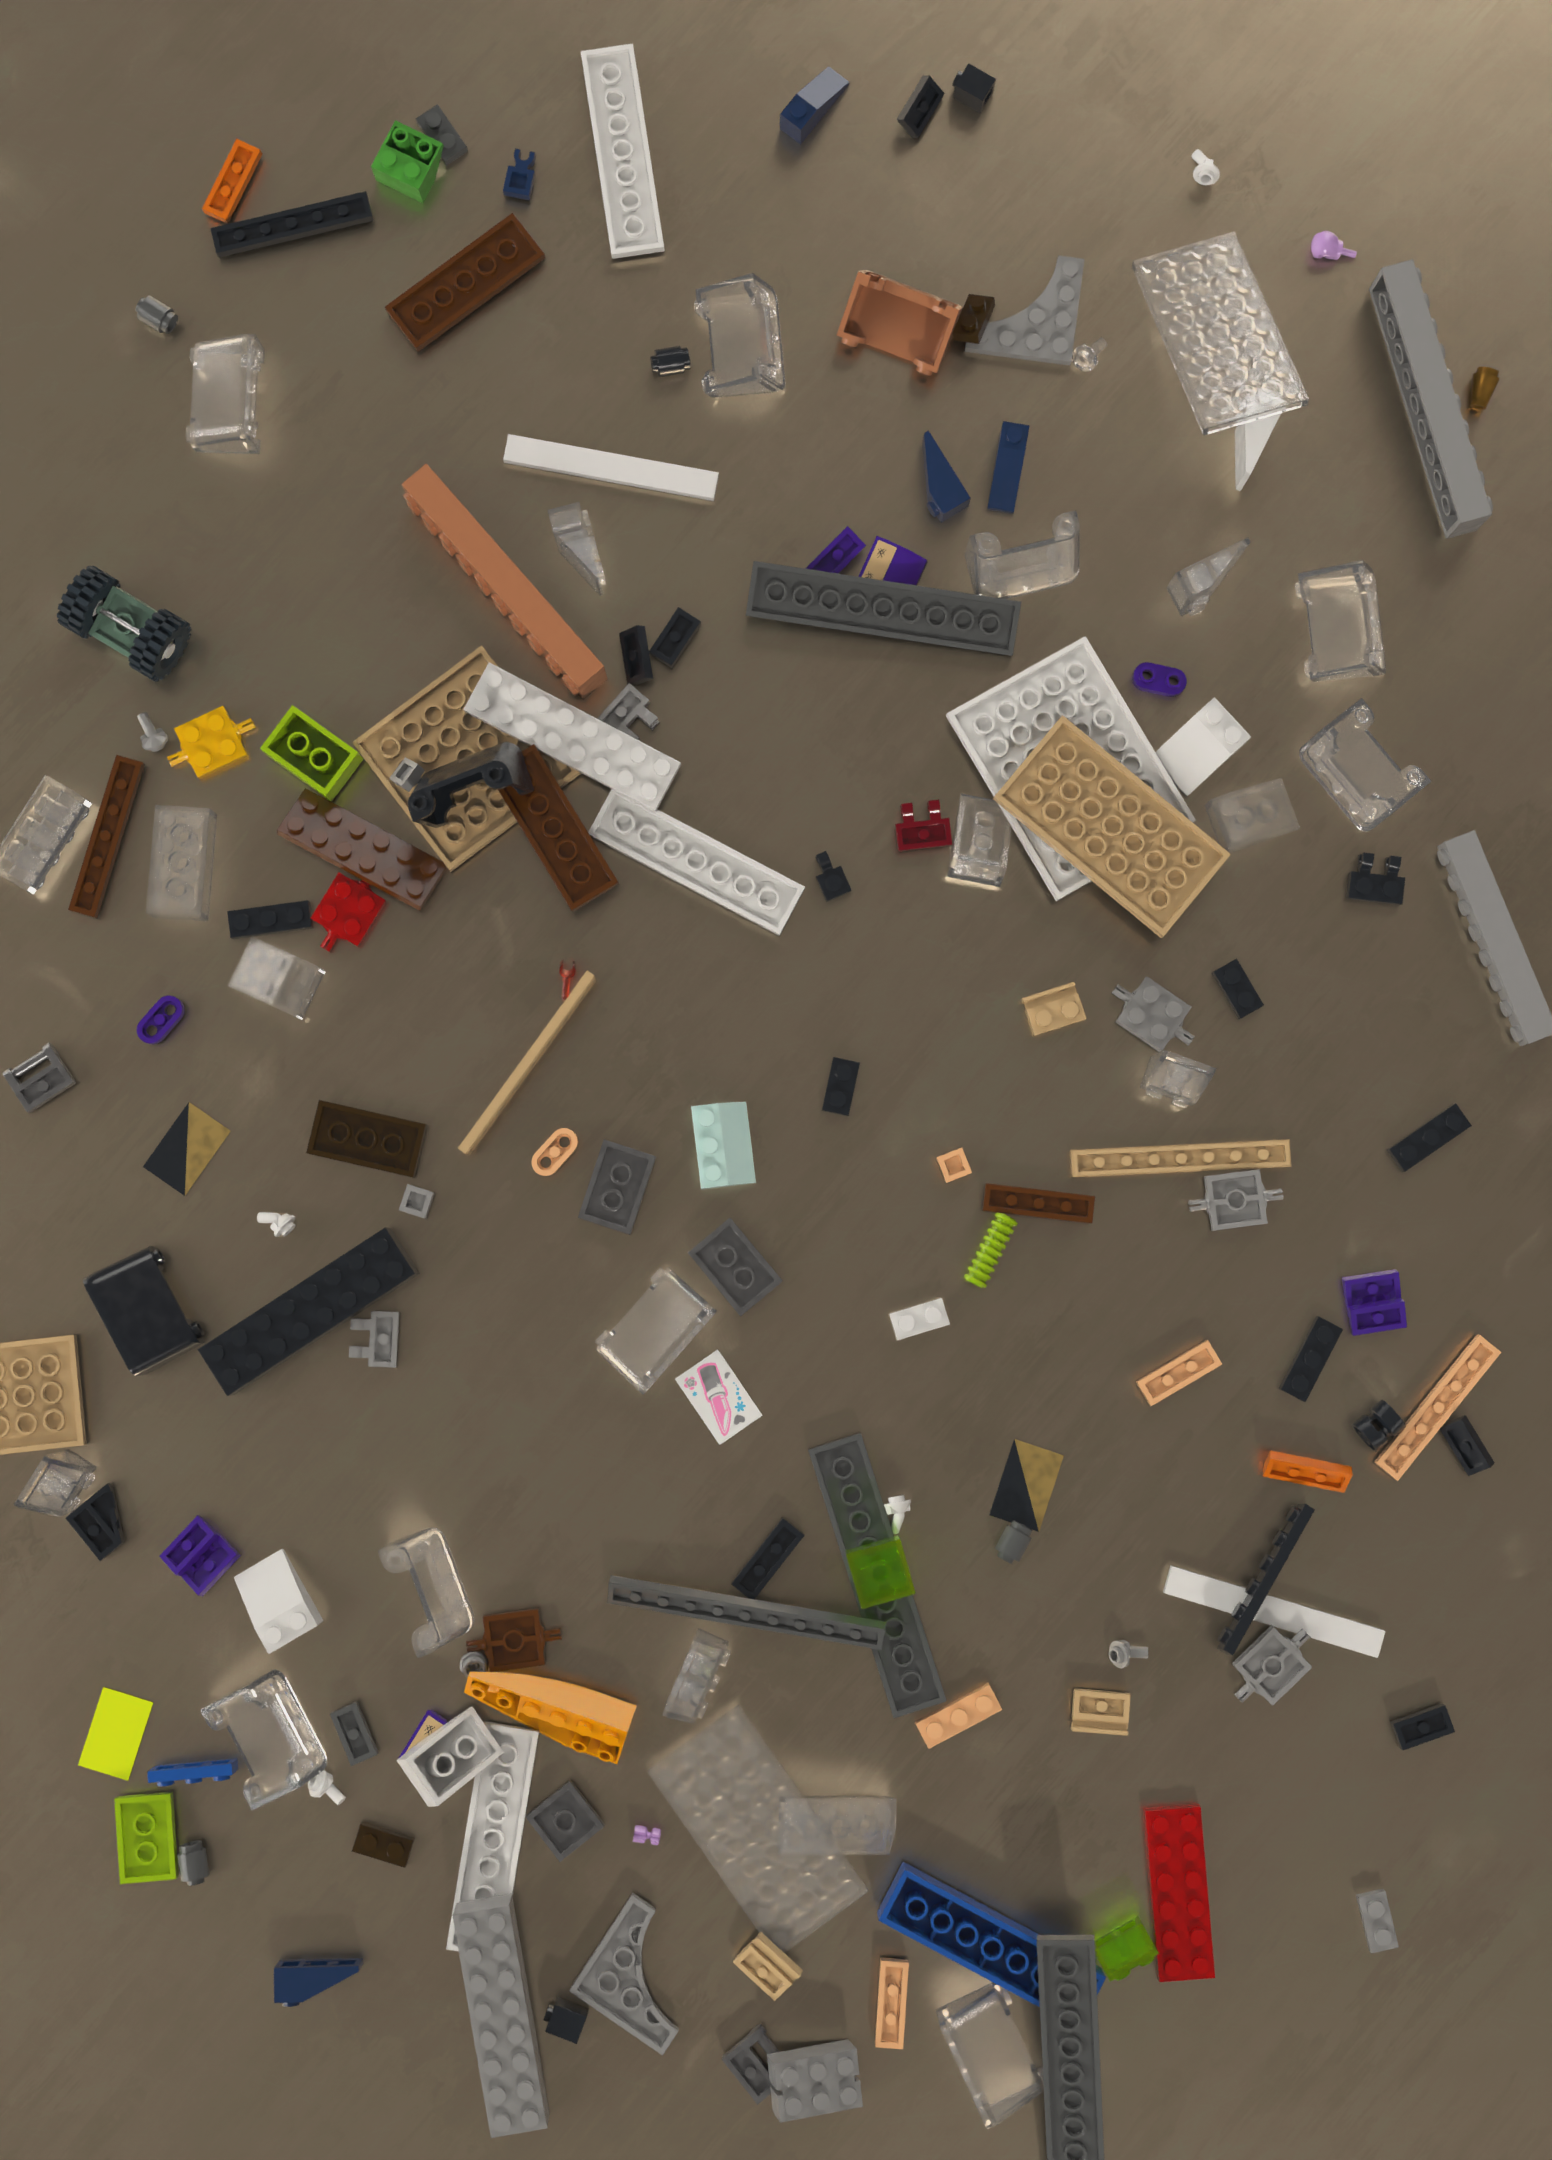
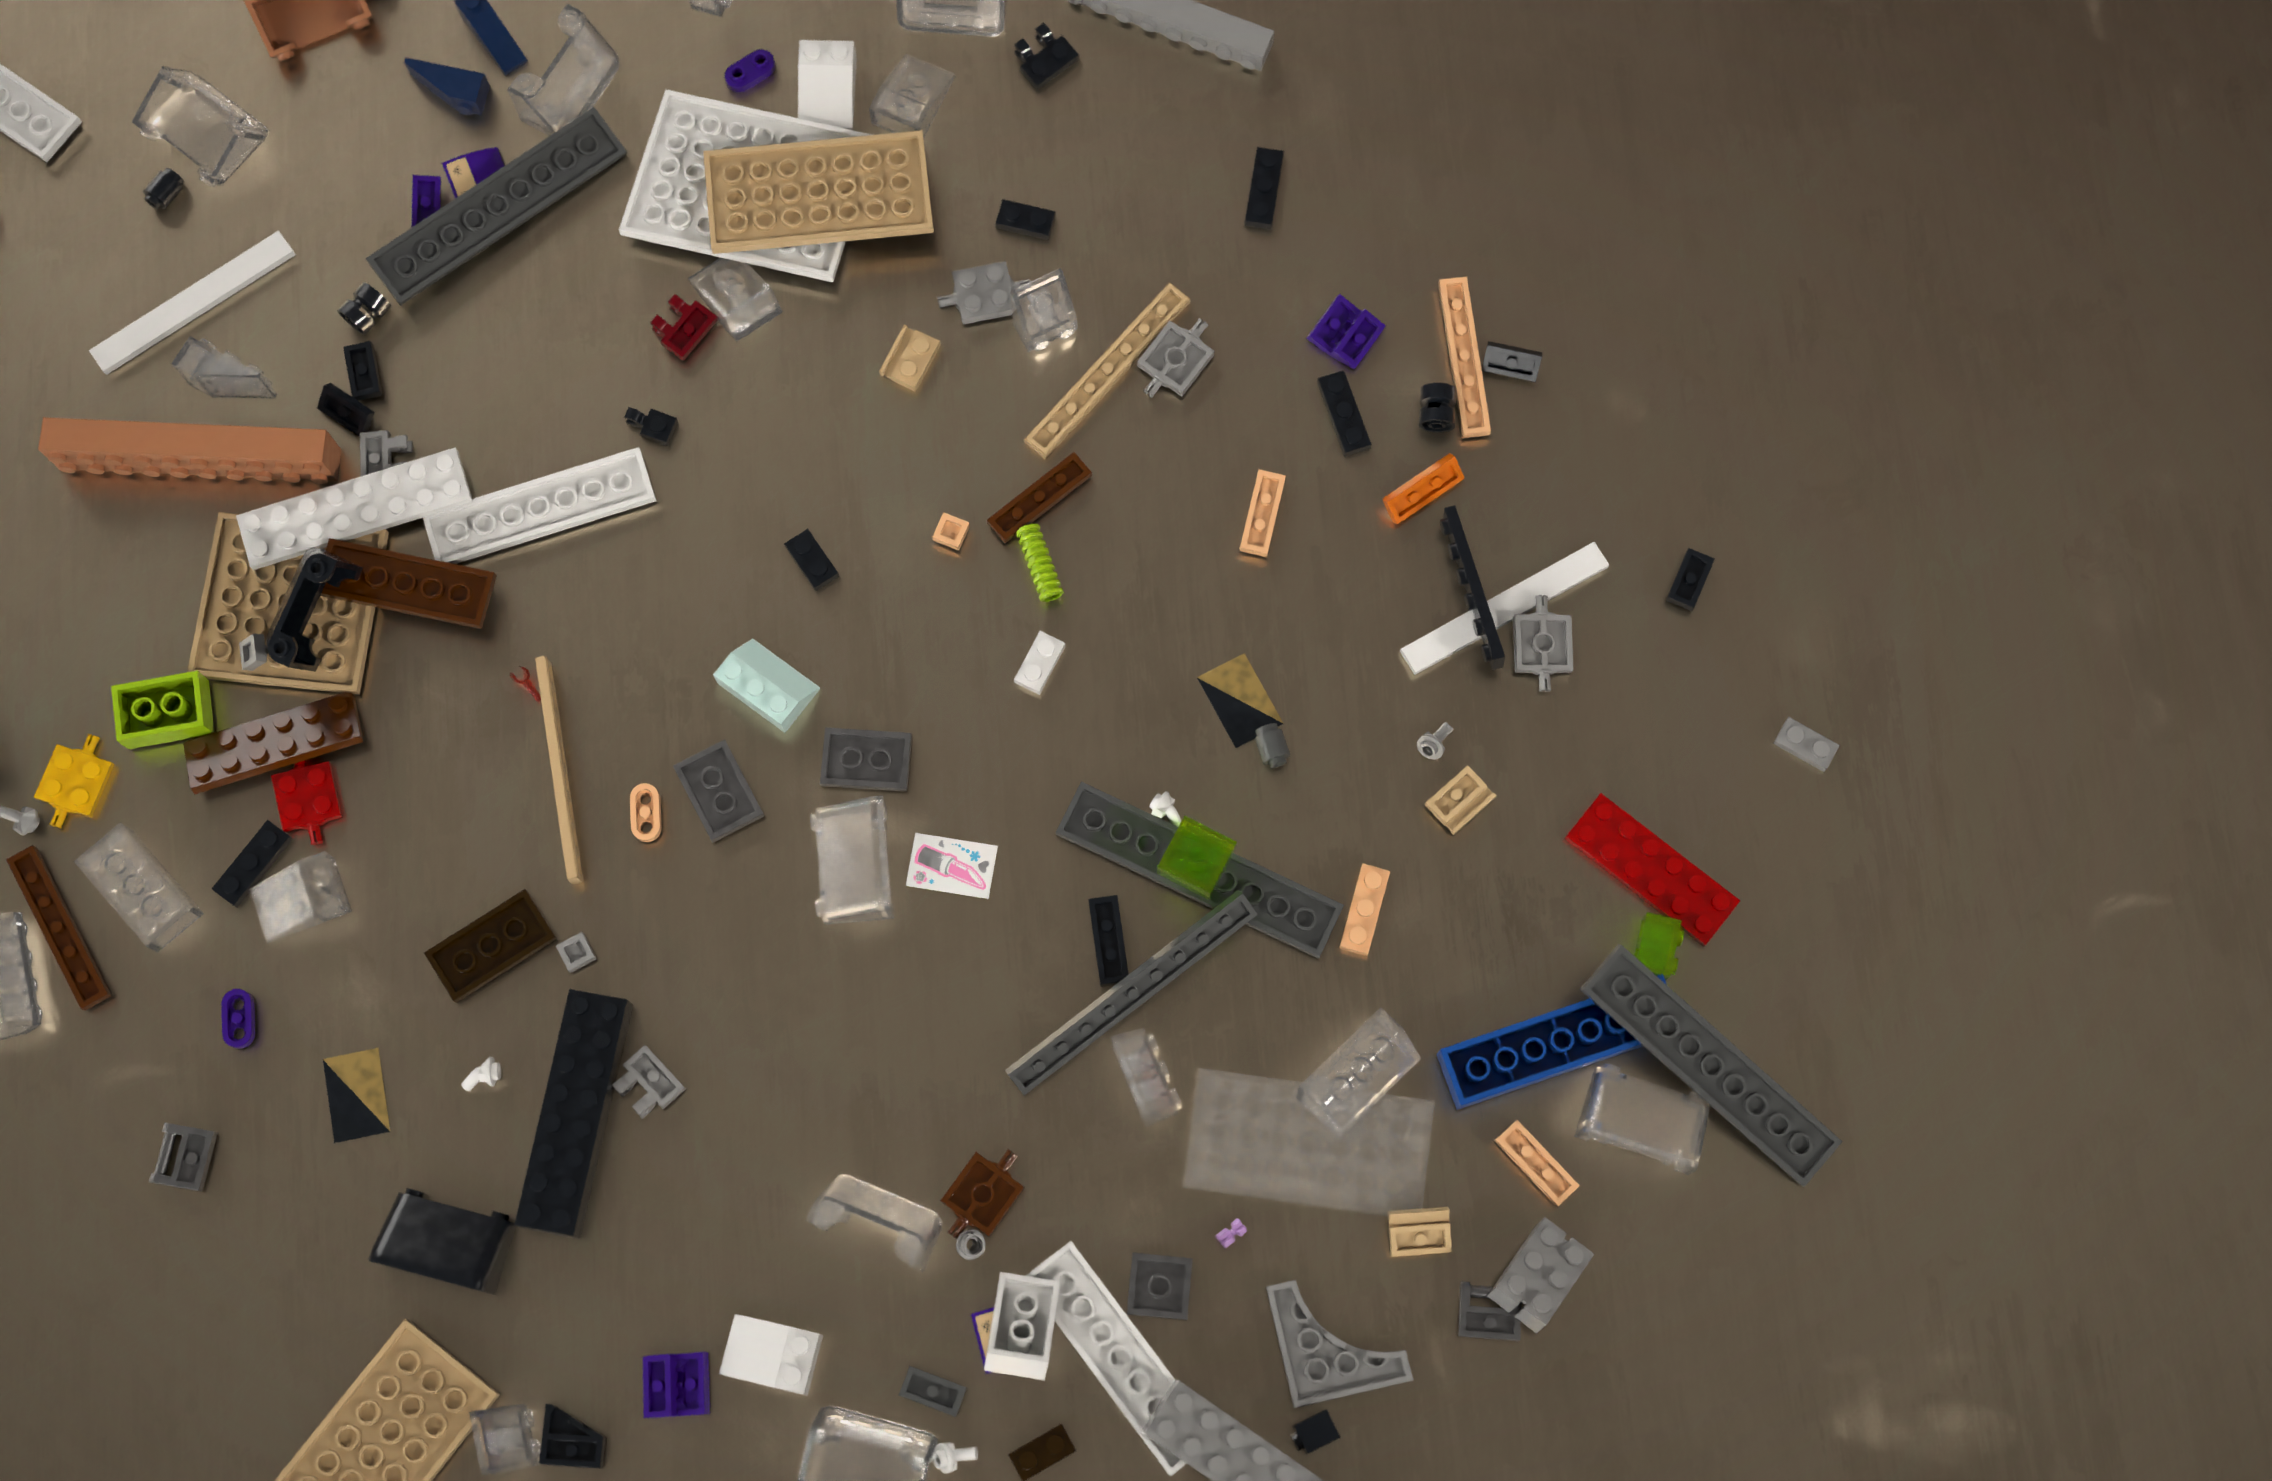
camera: 45 degrees left, 10 degrees down
light orange wedge [464,1672,637,1764] -> none
none -> black wheel [337,282,391,335]

